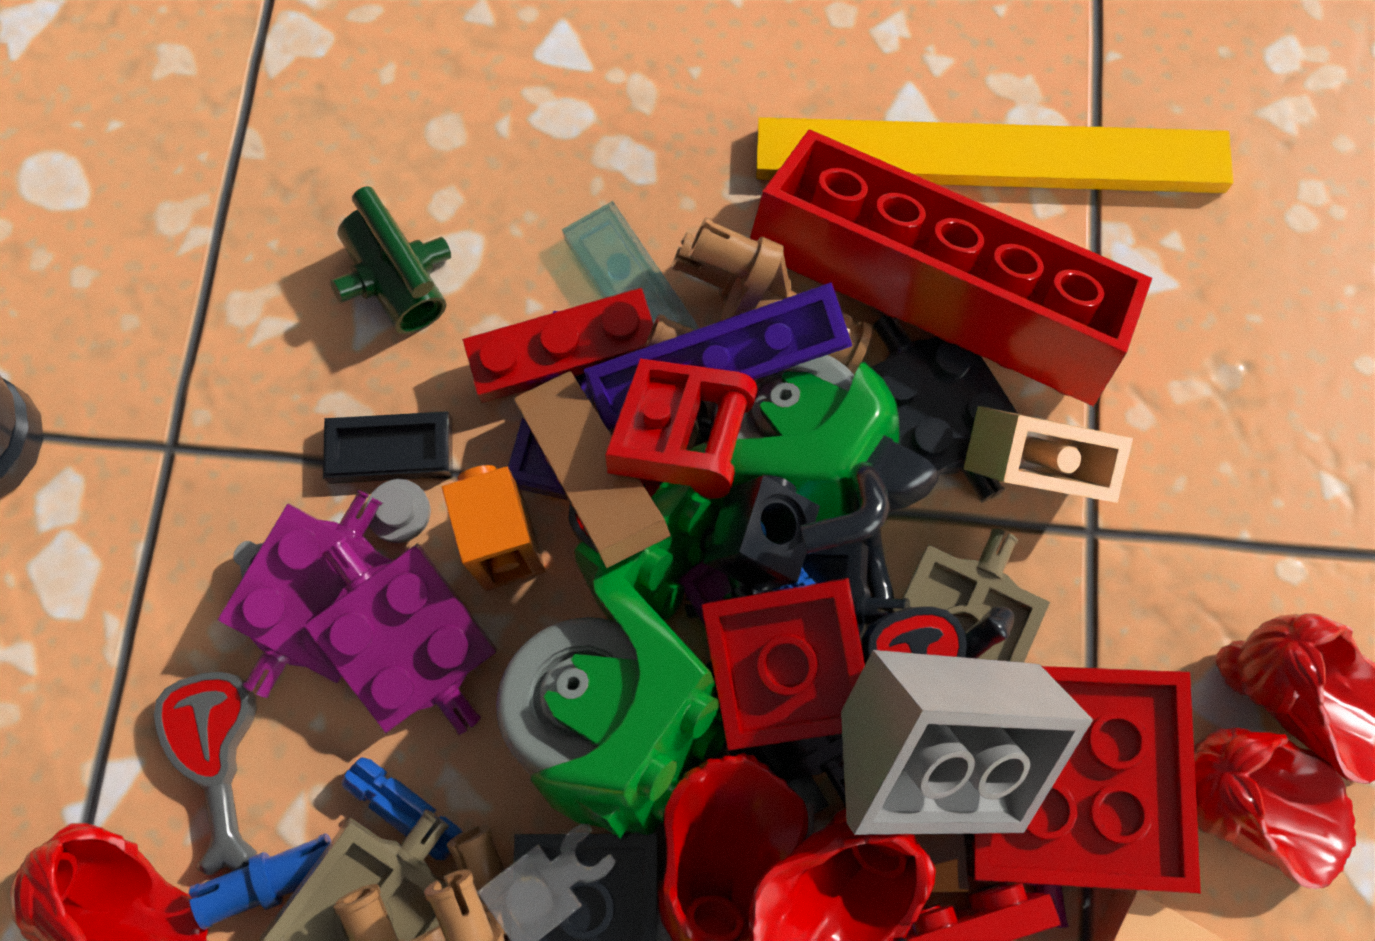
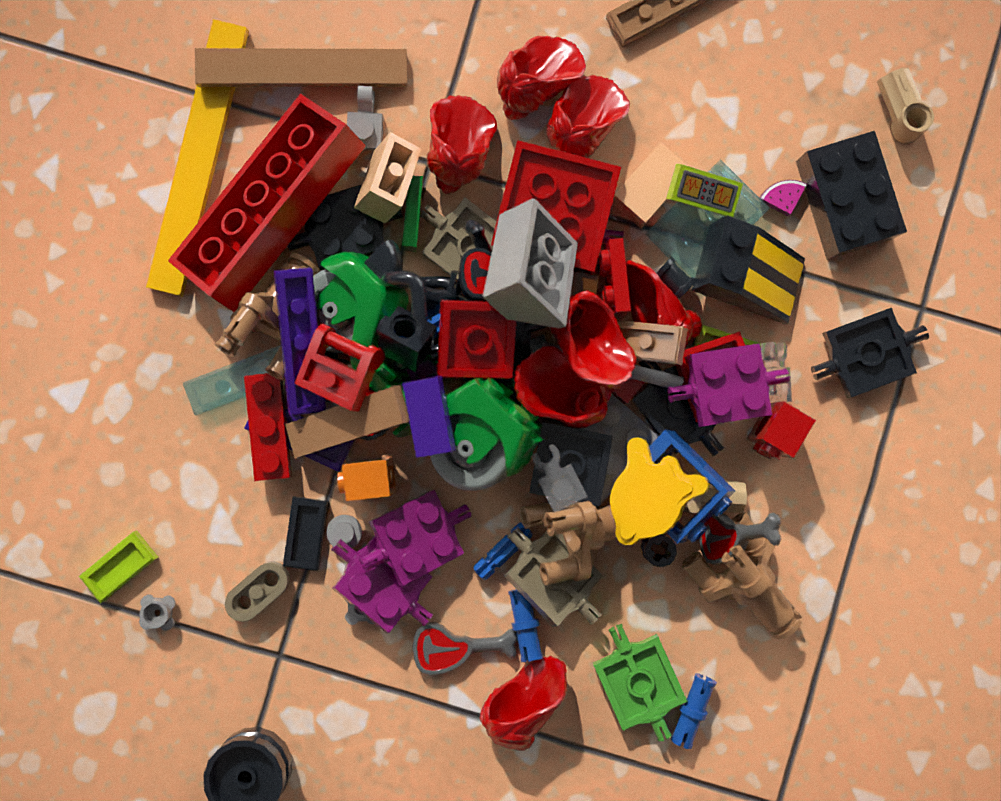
camera: 80 degrees left, 15 degrees up
dark green pin [331,186,451,334] -> none
none -> lime tile [79,531,159,603]
none -> light grey plate [139,594,176,631]
none -> medium nougat tile [195,48,407,87]
none -> dark tan plate [225,561,290,622]
none -> light grey plate [347,86,384,151]
none -> green tile [402,175,423,252]
none -> dark purple tile [403,376,456,458]
none -> red hair [427,95,497,194]

